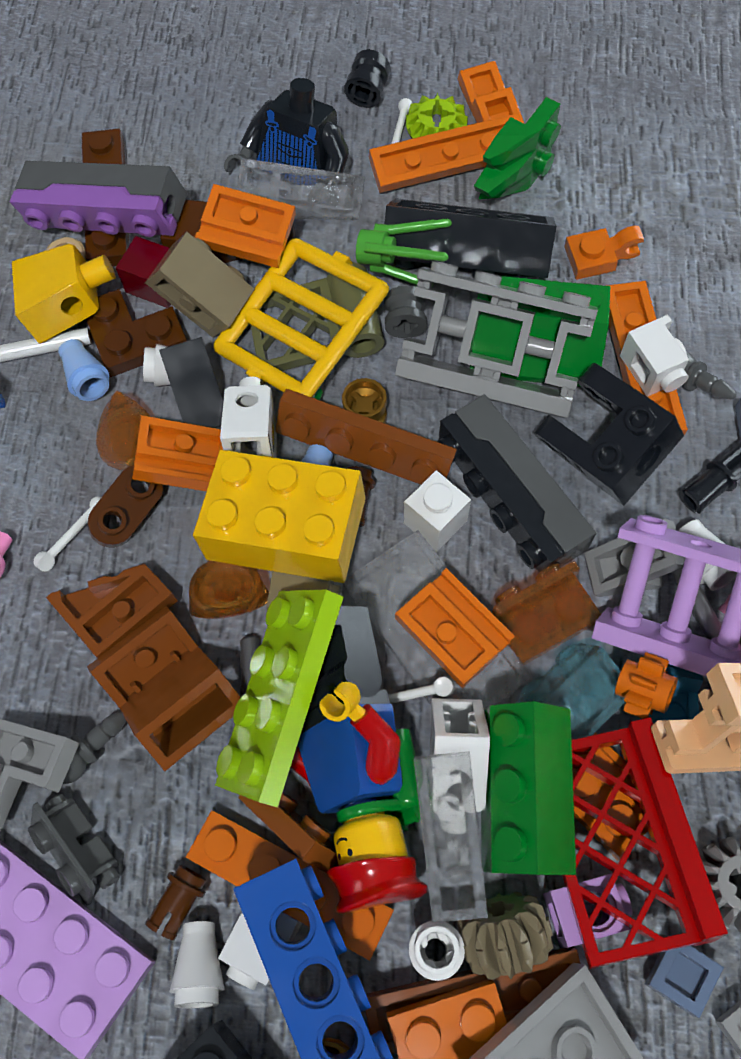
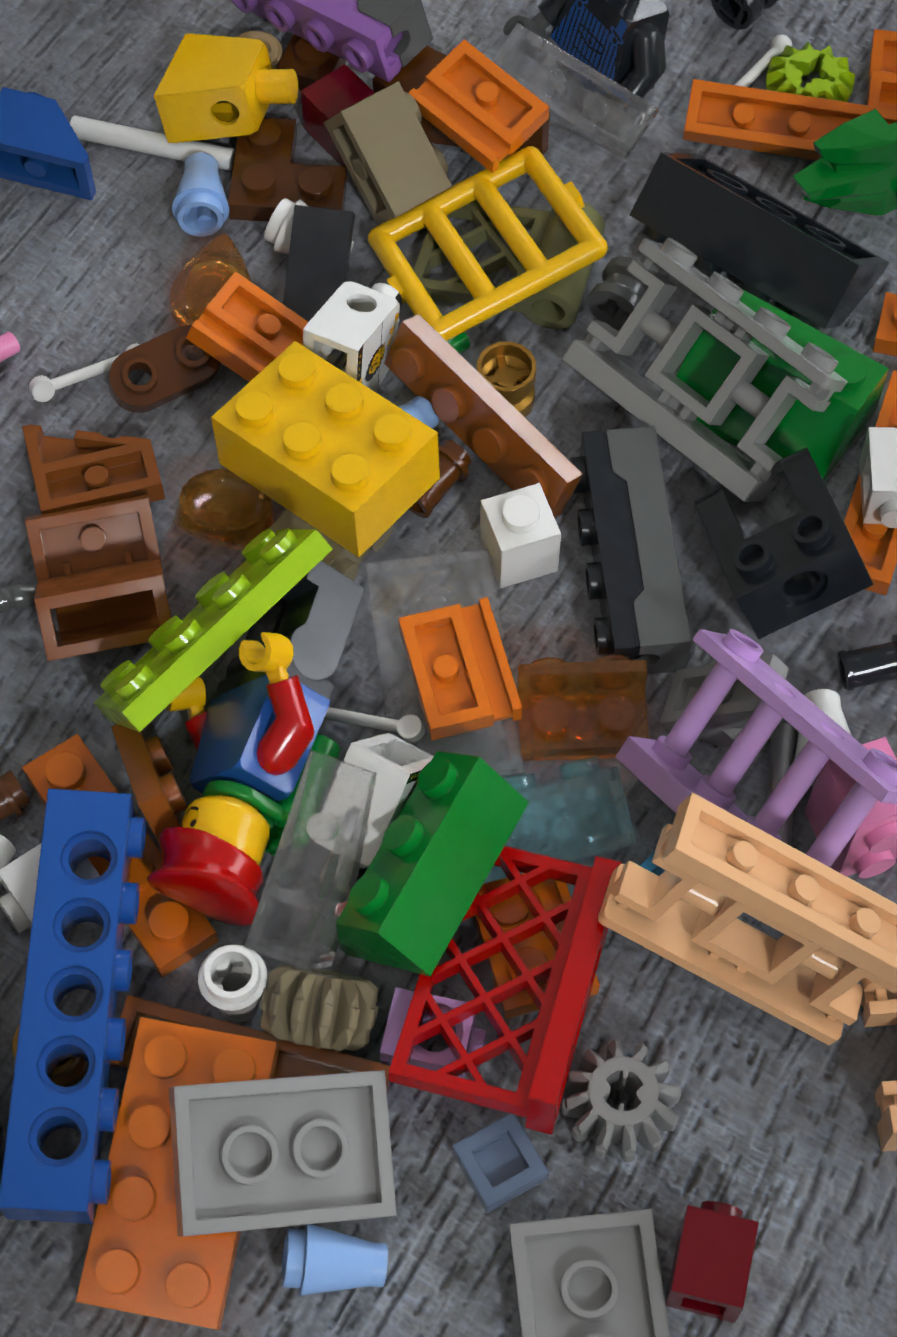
camera: 25 degrees right, 5 degrees down
bright green plant [356,219,452,287] -> none
orange gear [615,652,678,719] -> none

